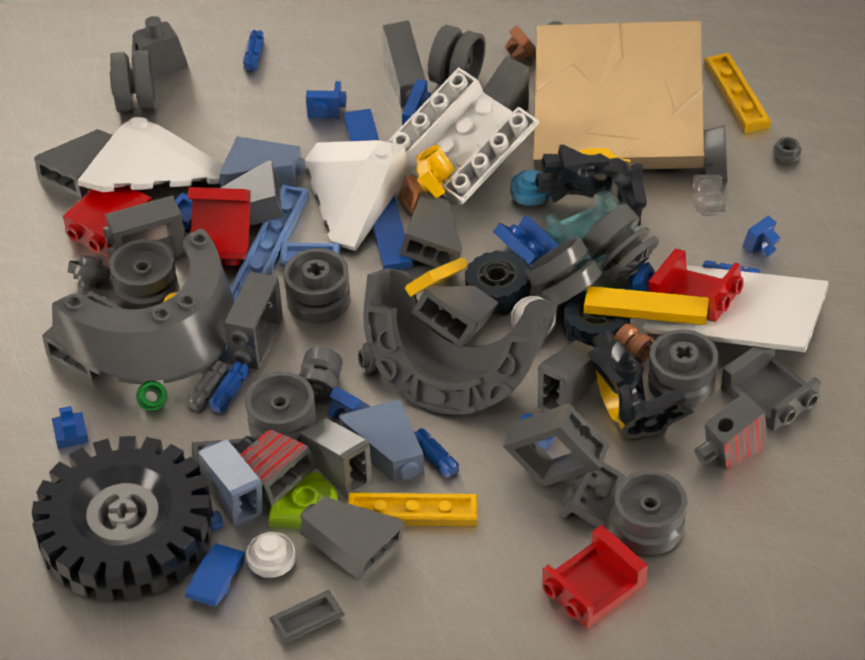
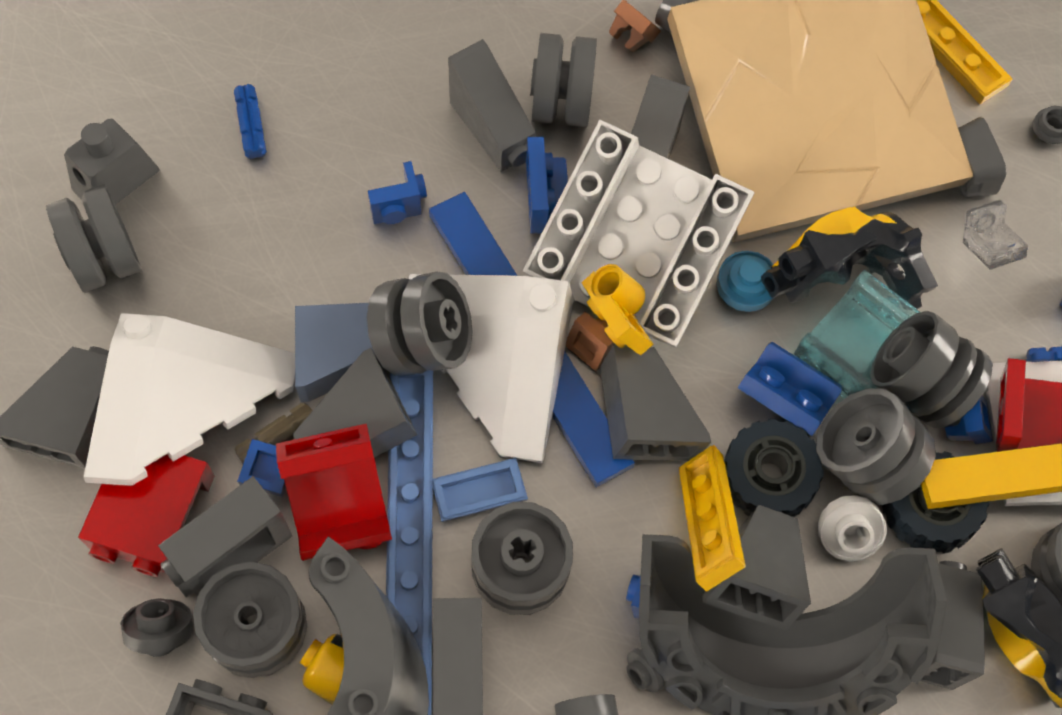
camera: 25 degrees left, 20 degrees up
nougat wheel [614,323,655,364] -> none
none -> dark grey wheel [367,271,473,376]

